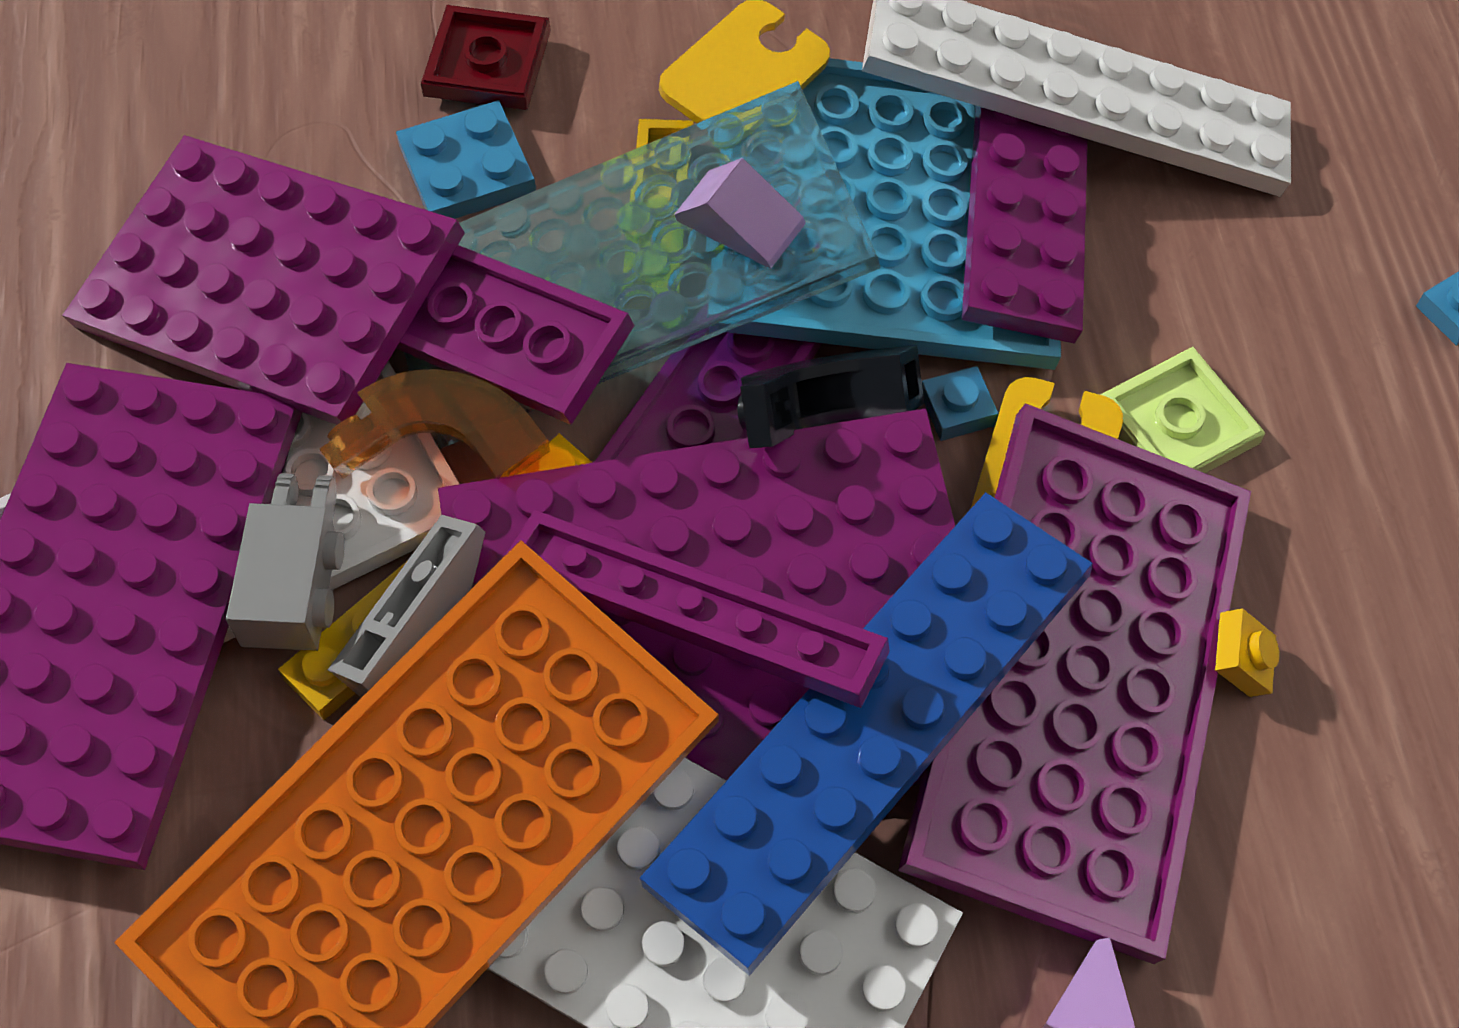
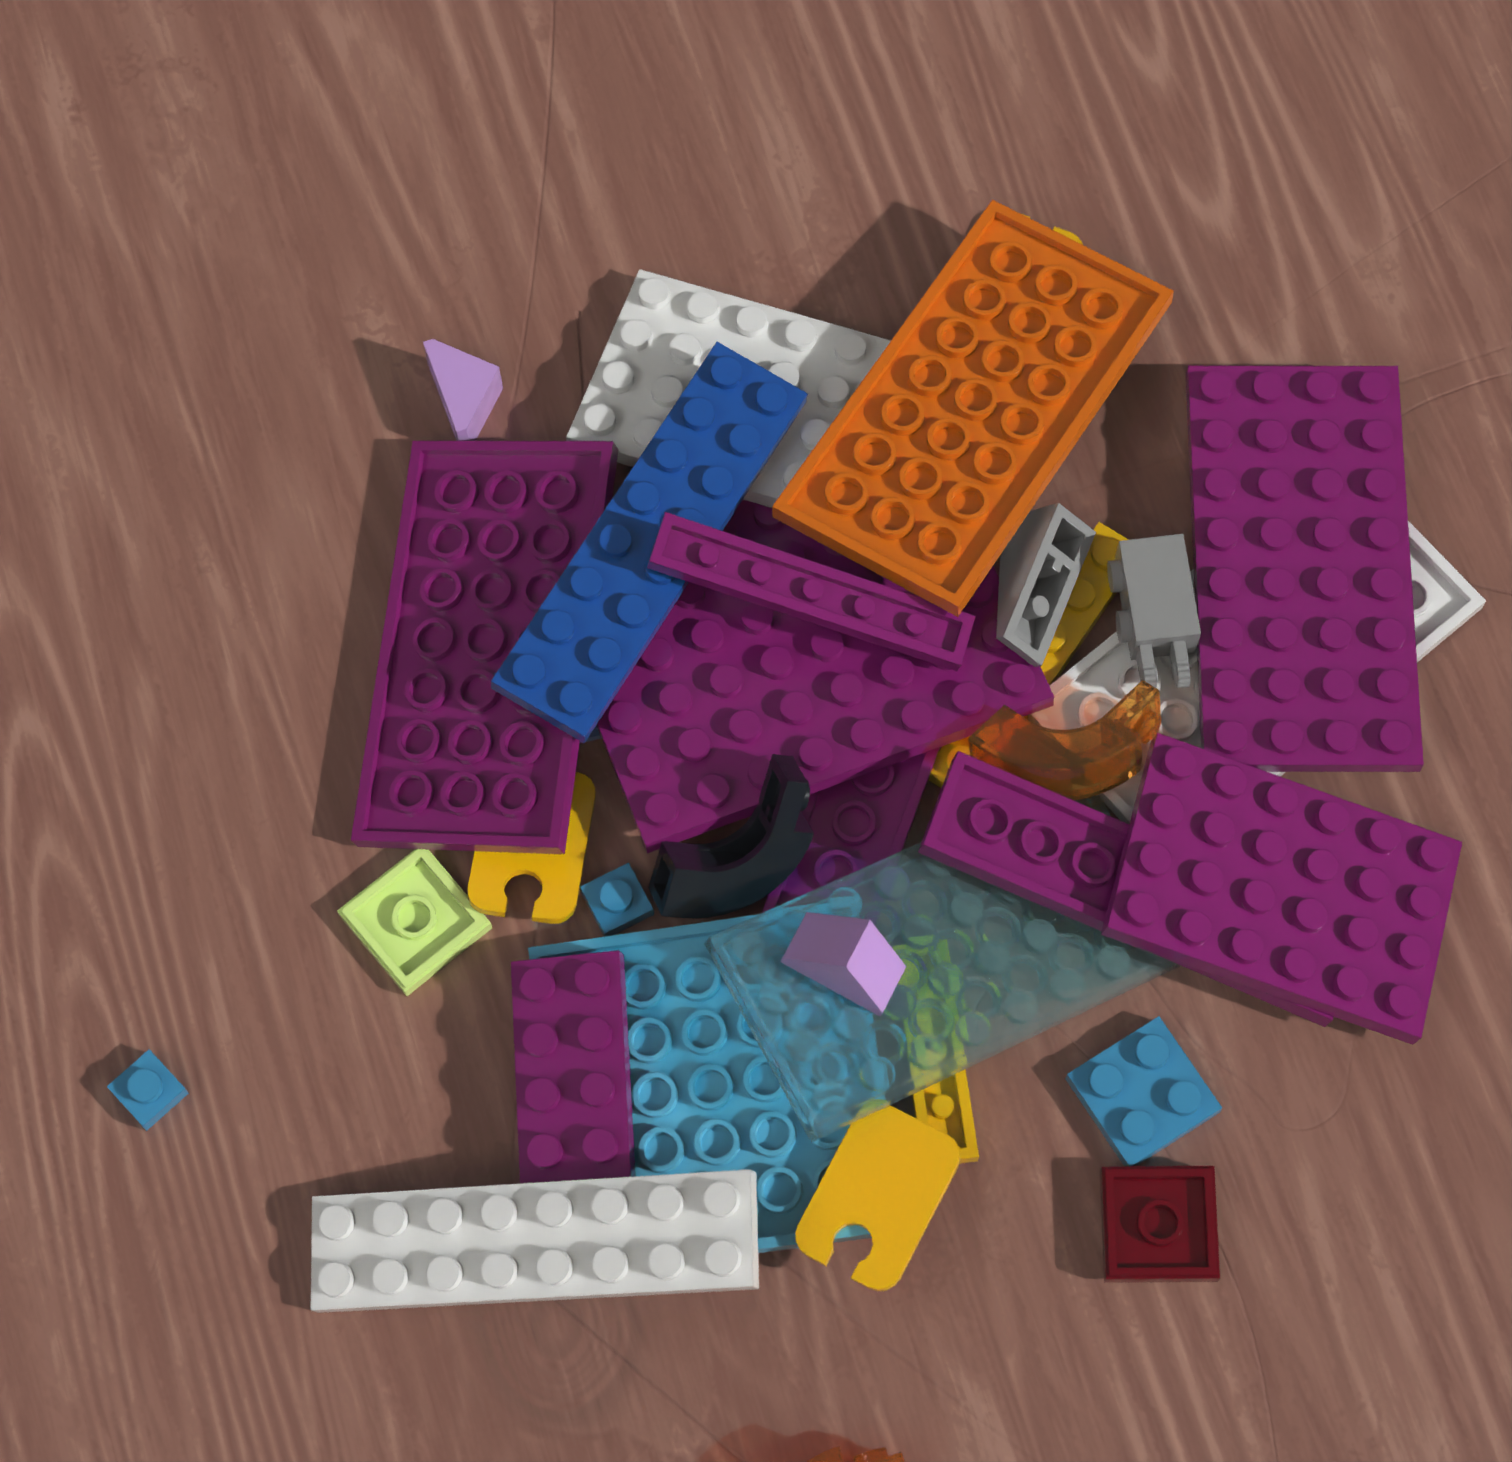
camera: 170 degrees right, 10 degrees up
yellow plate [1215,608,1279,697] -> none

